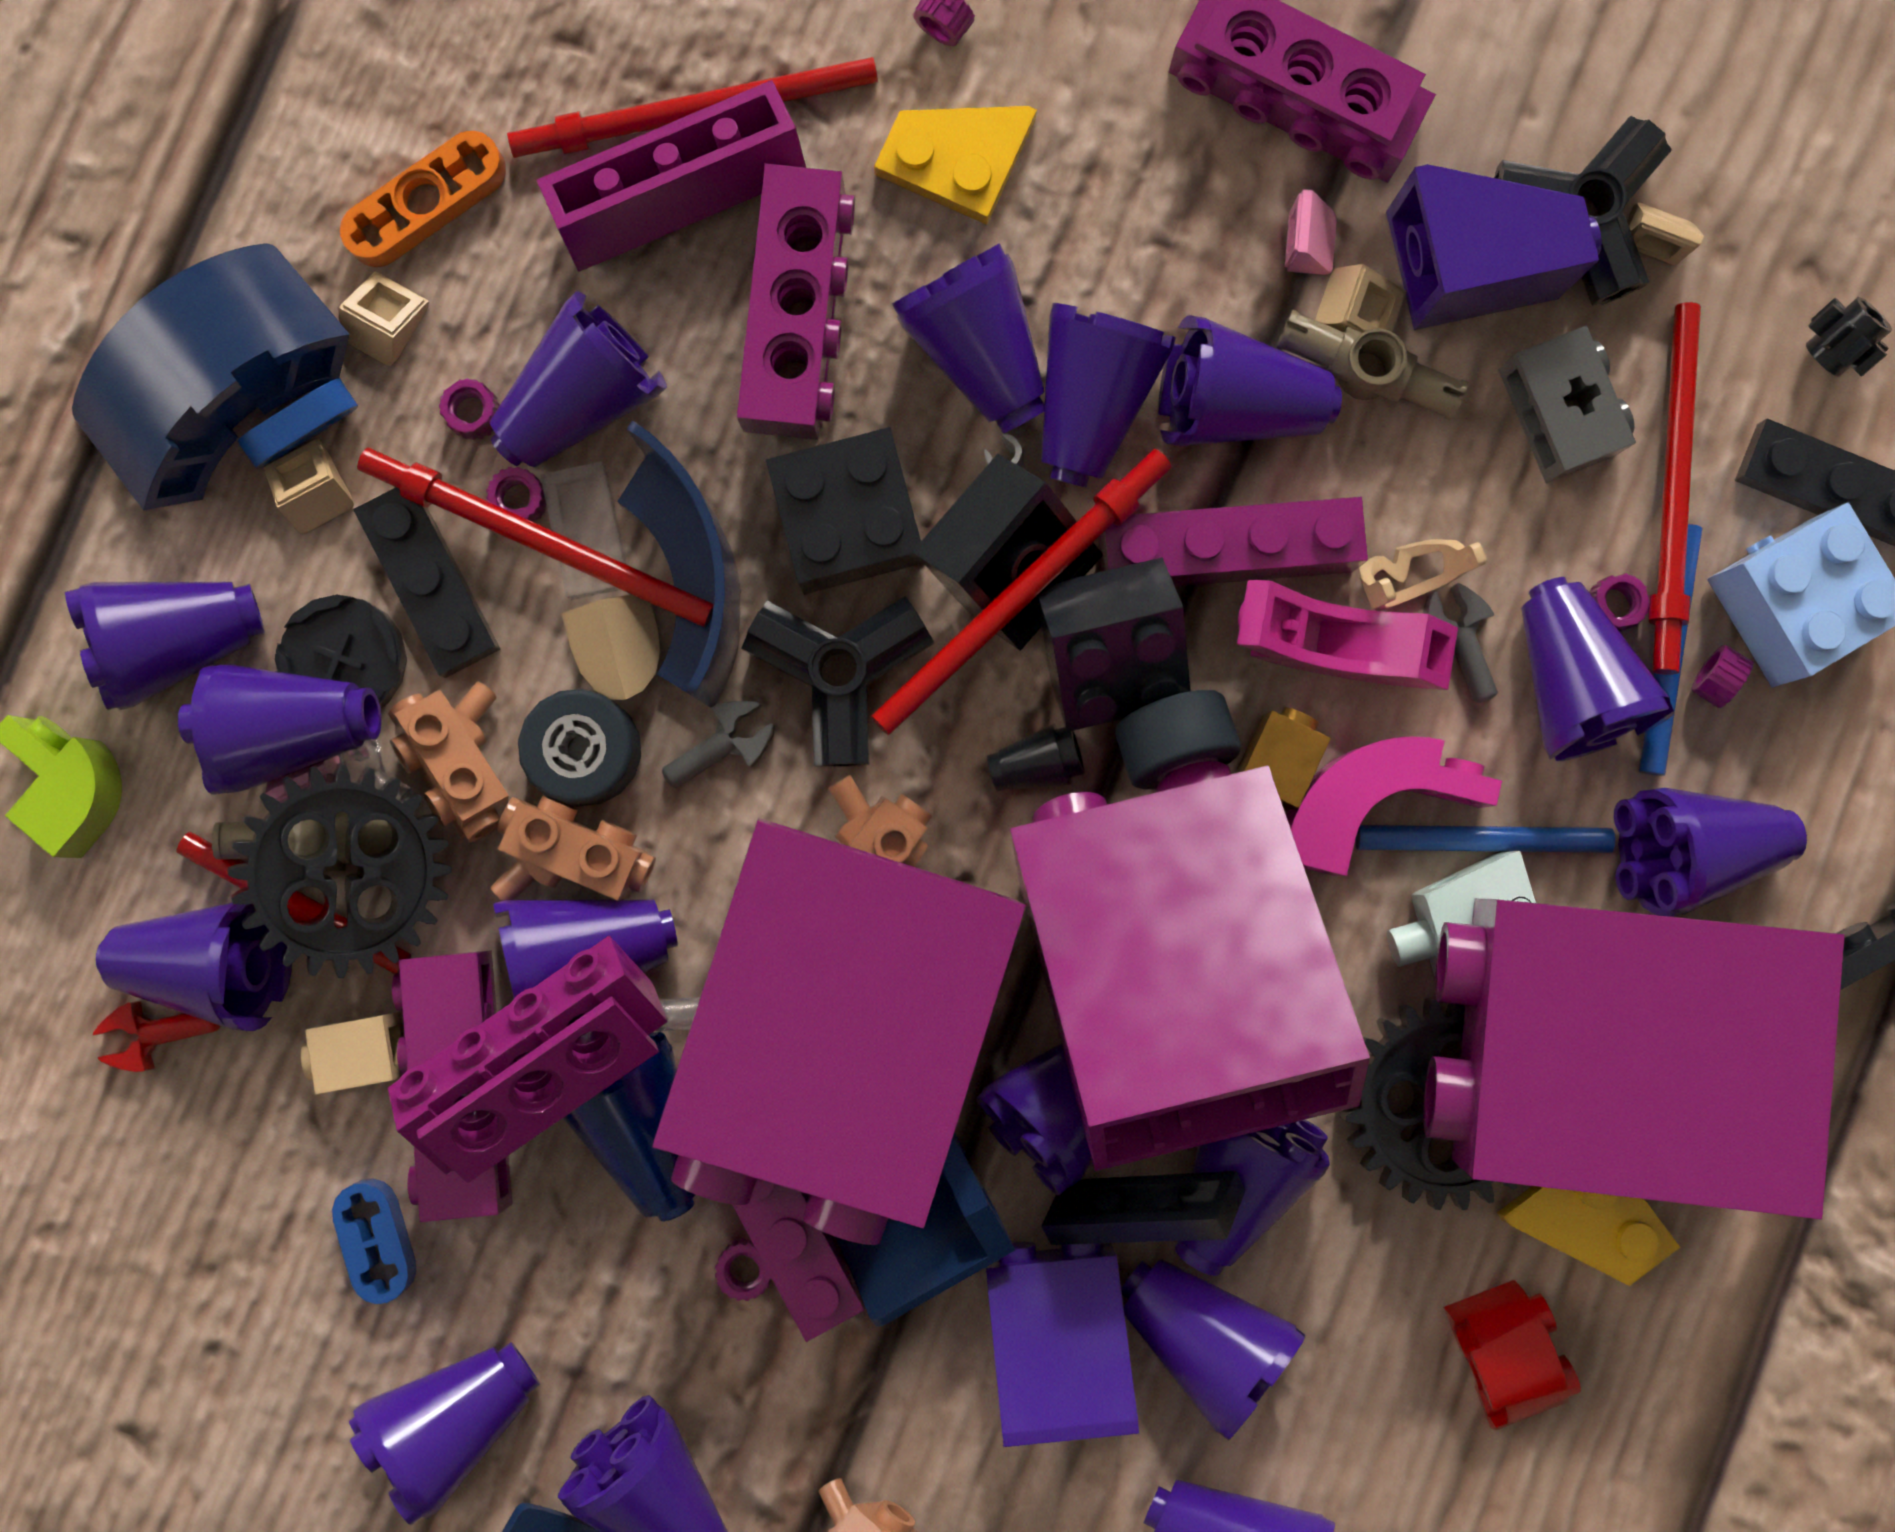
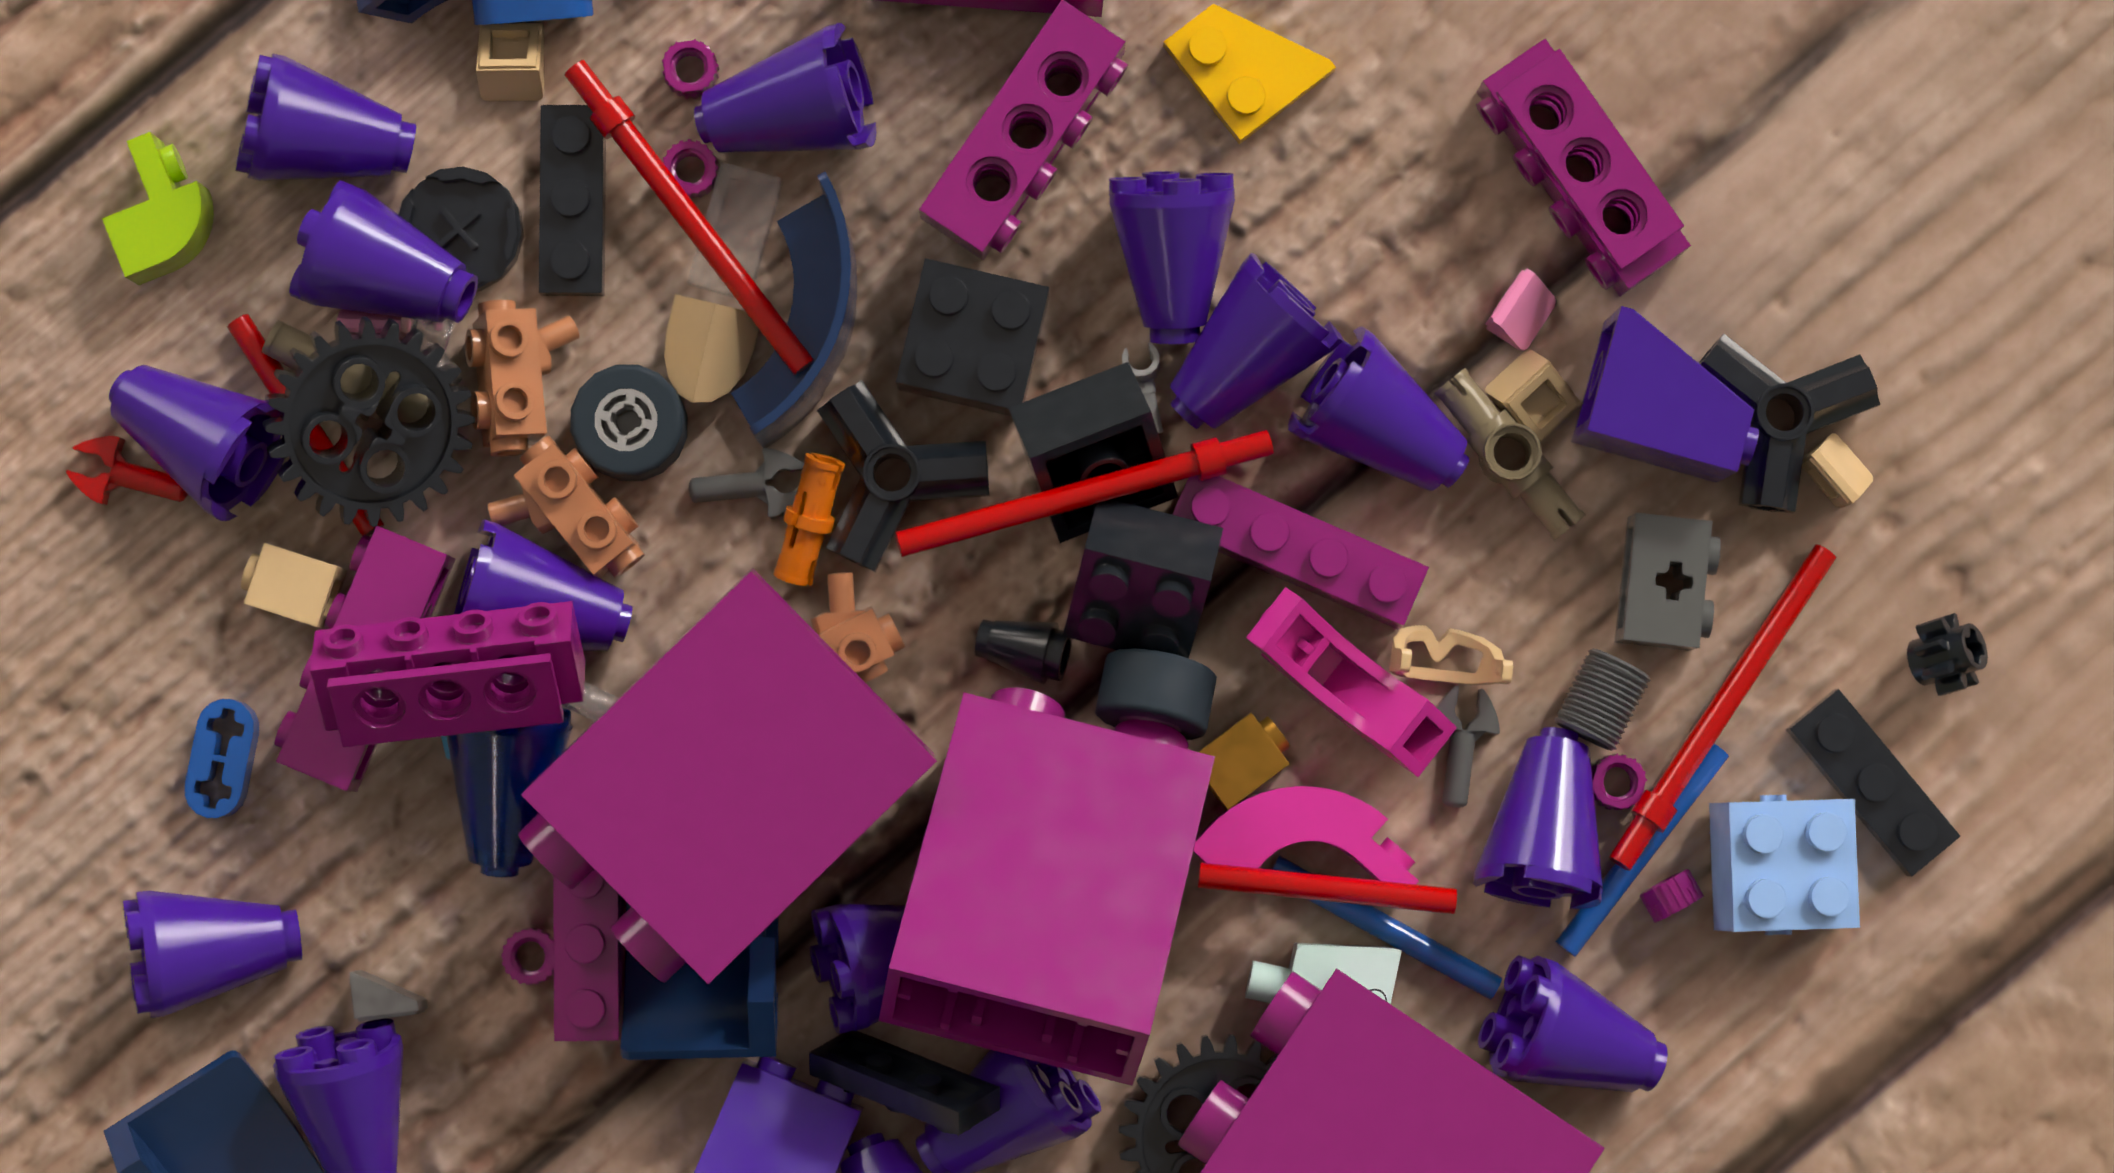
camera: 25 degrees right, 0 degrees up
none -> flat silver slope [350,970,428,1022]
none -> orange pin [773,453,845,586]
none -> red bar [1198,862,1457,914]
none -> dark grey piece [1554,648,1651,751]

